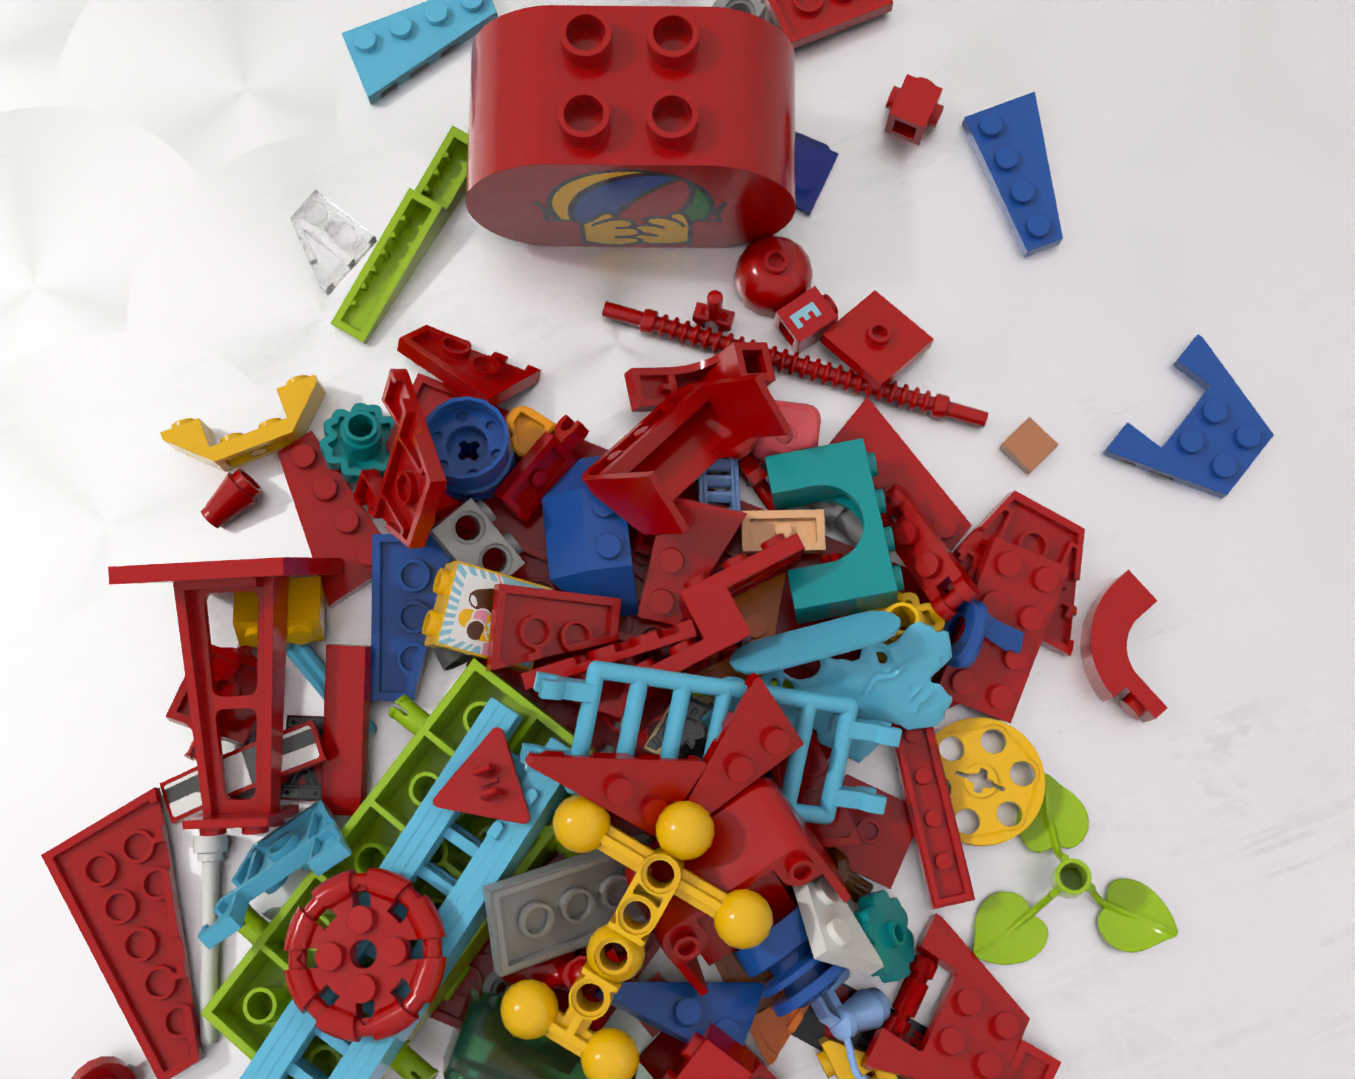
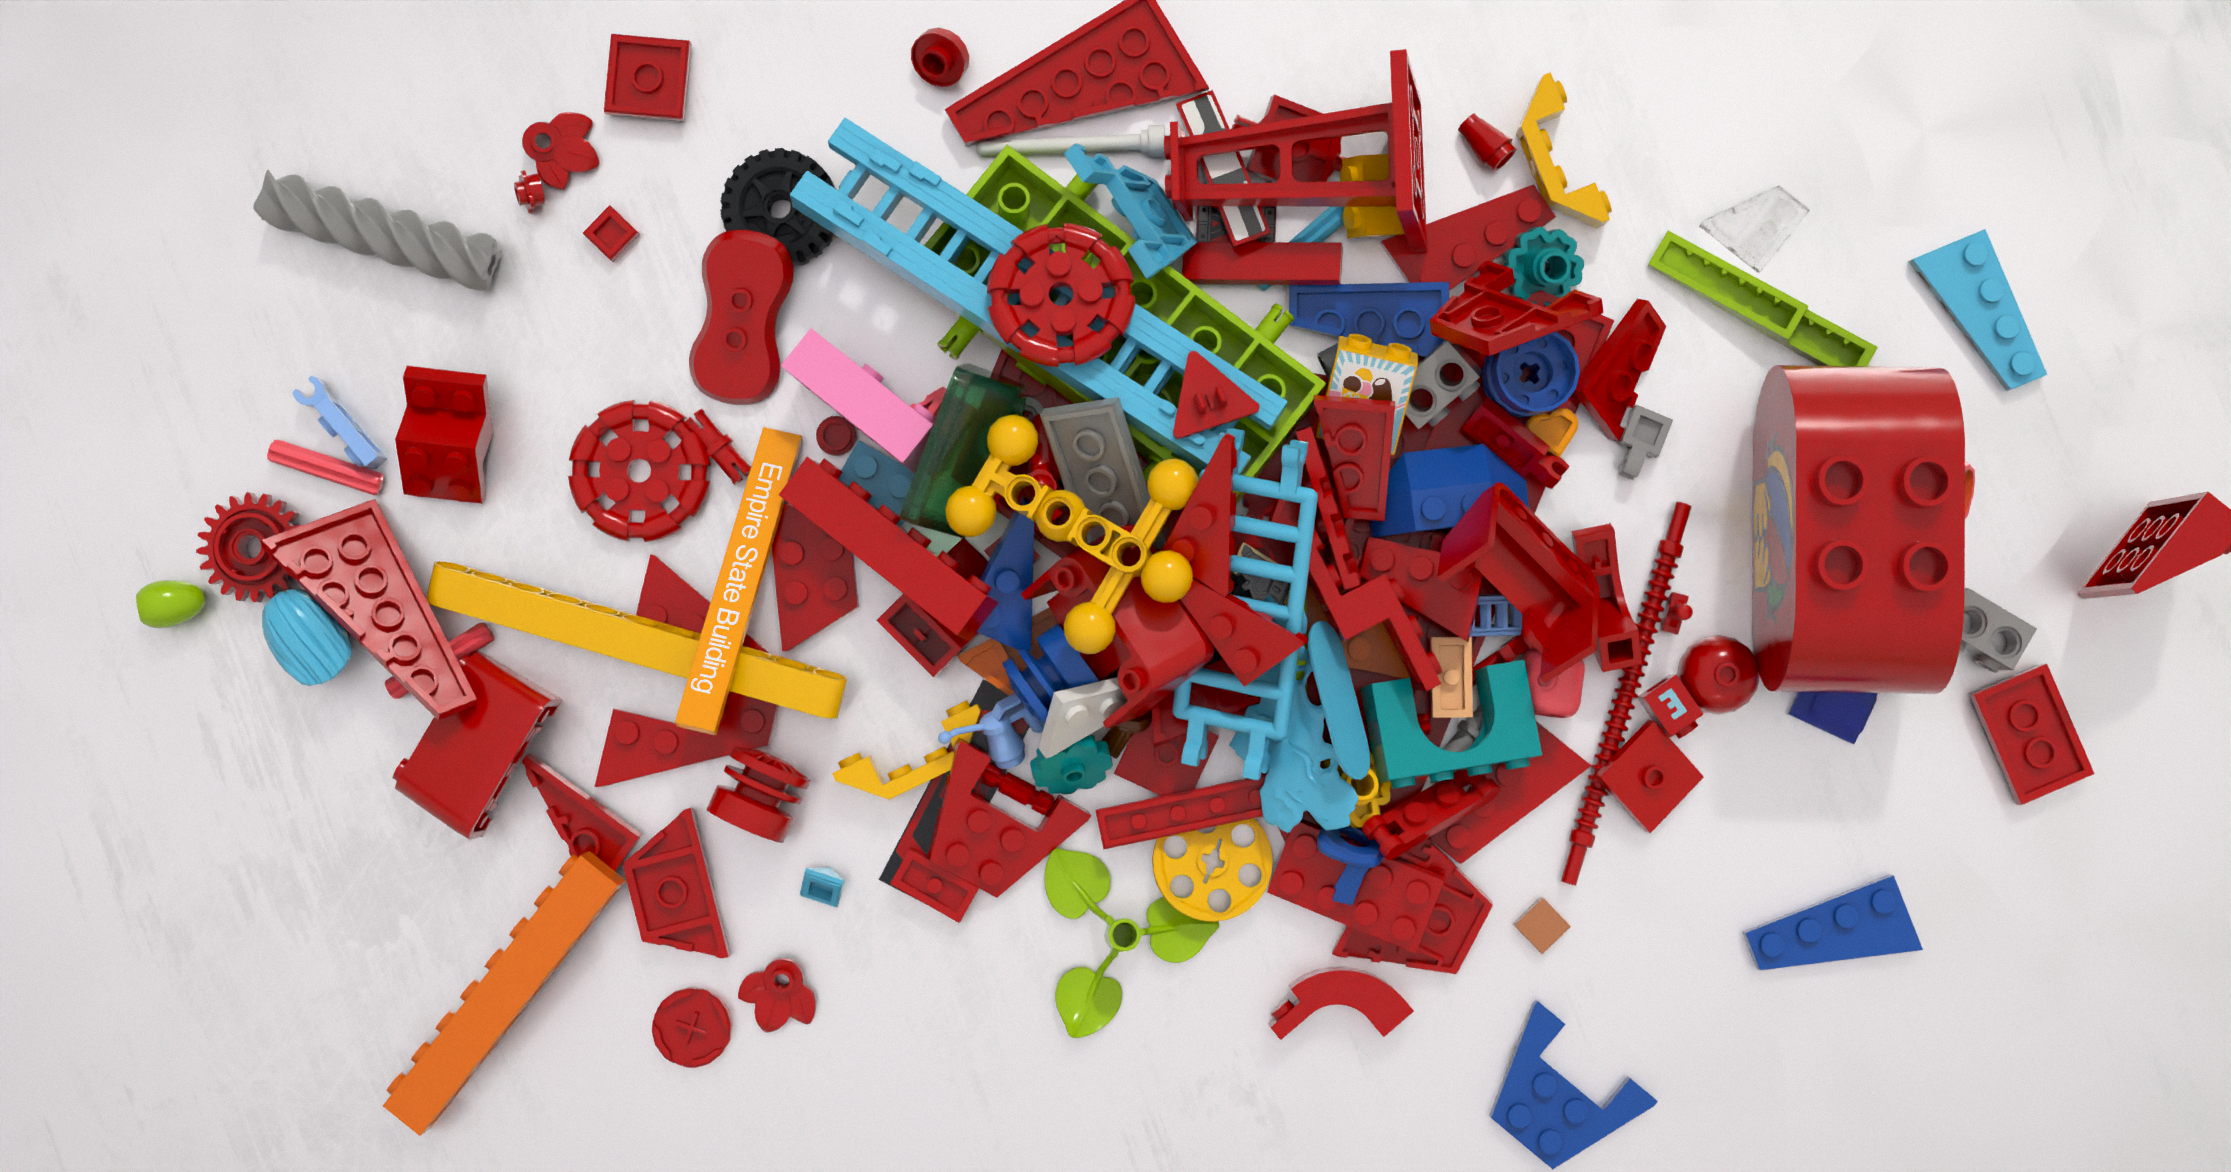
camera: 90 degrees right, 10 degrees up
red brick [884,74,944,145] -> none
none -> light grey plate [1618,405,1673,480]

